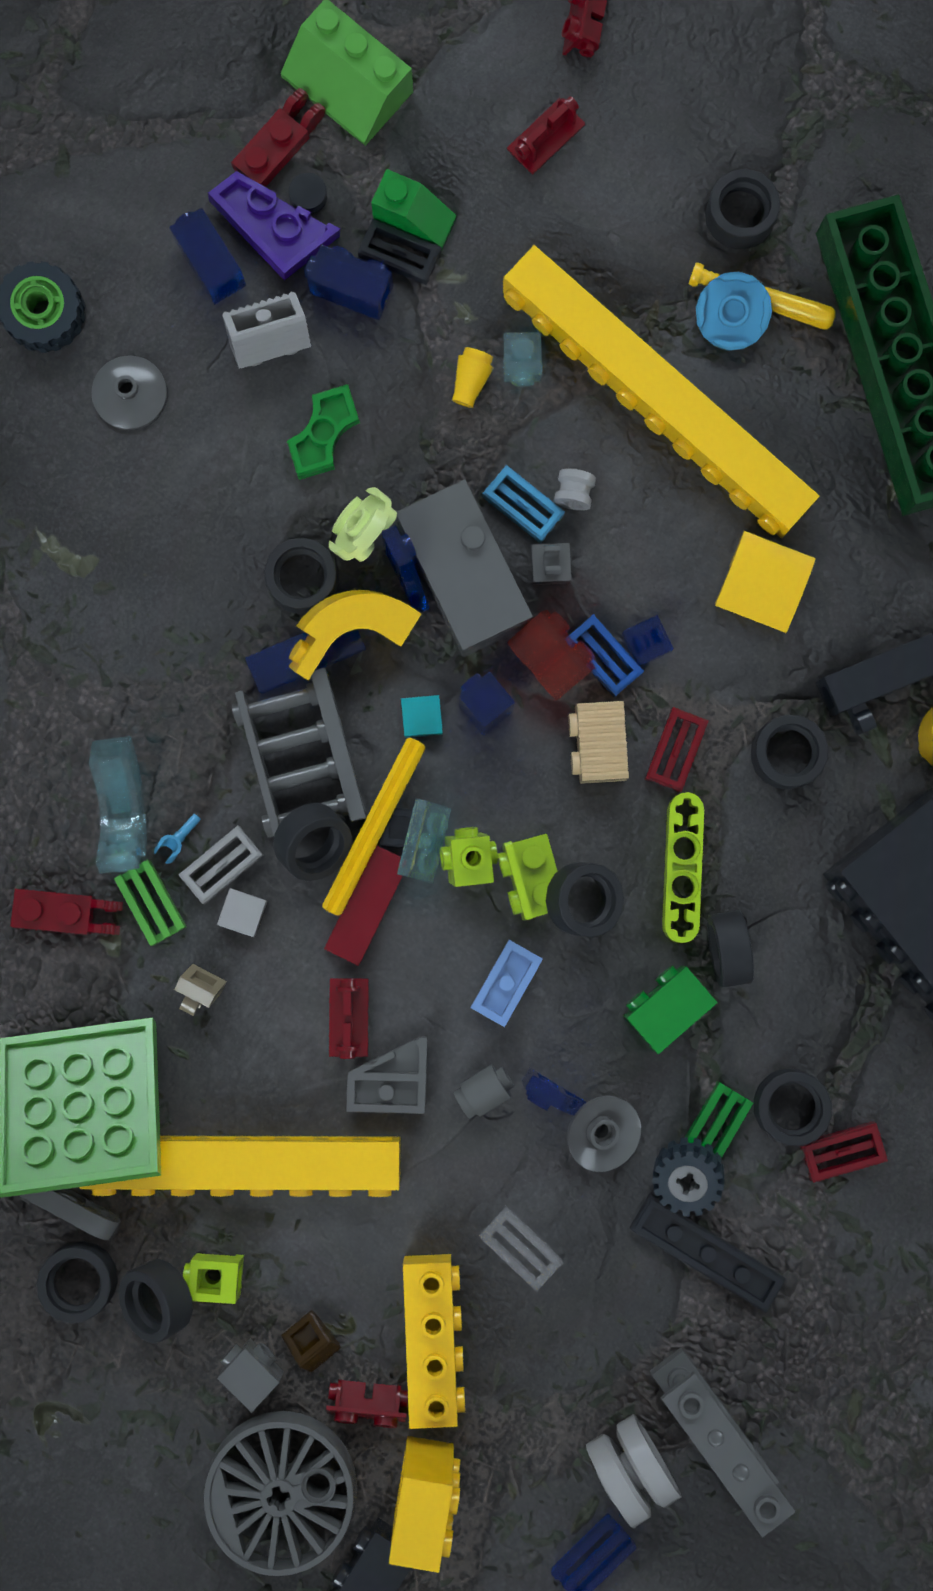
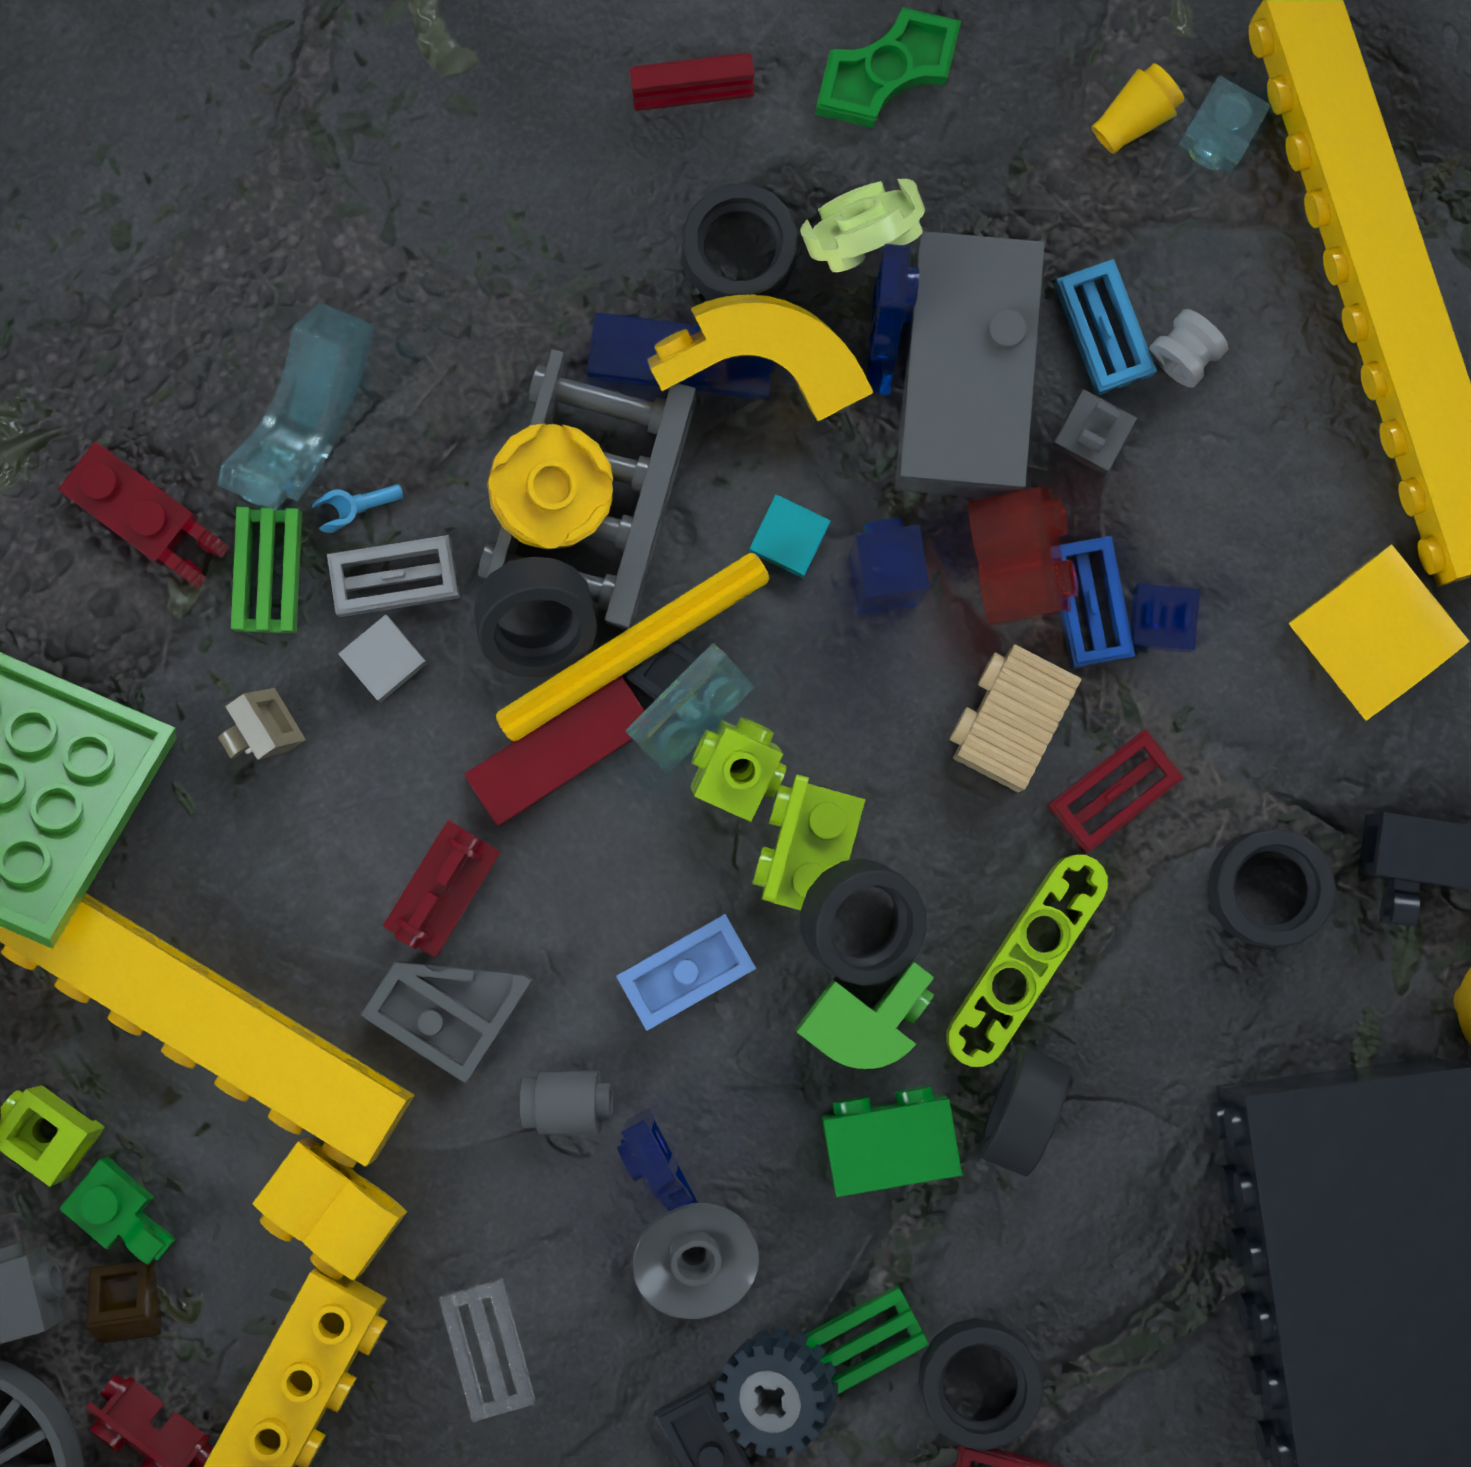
camera: 30 degrees right, 0 degrees up
none -> green plate [59,1157,175,1265]
none -> yellow brick [252,1137,407,1281]
none -> yellow tile [487,423,613,550]
none -> dark red tile [630,52,754,112]
none -> bright green brick [795,961,934,1069]

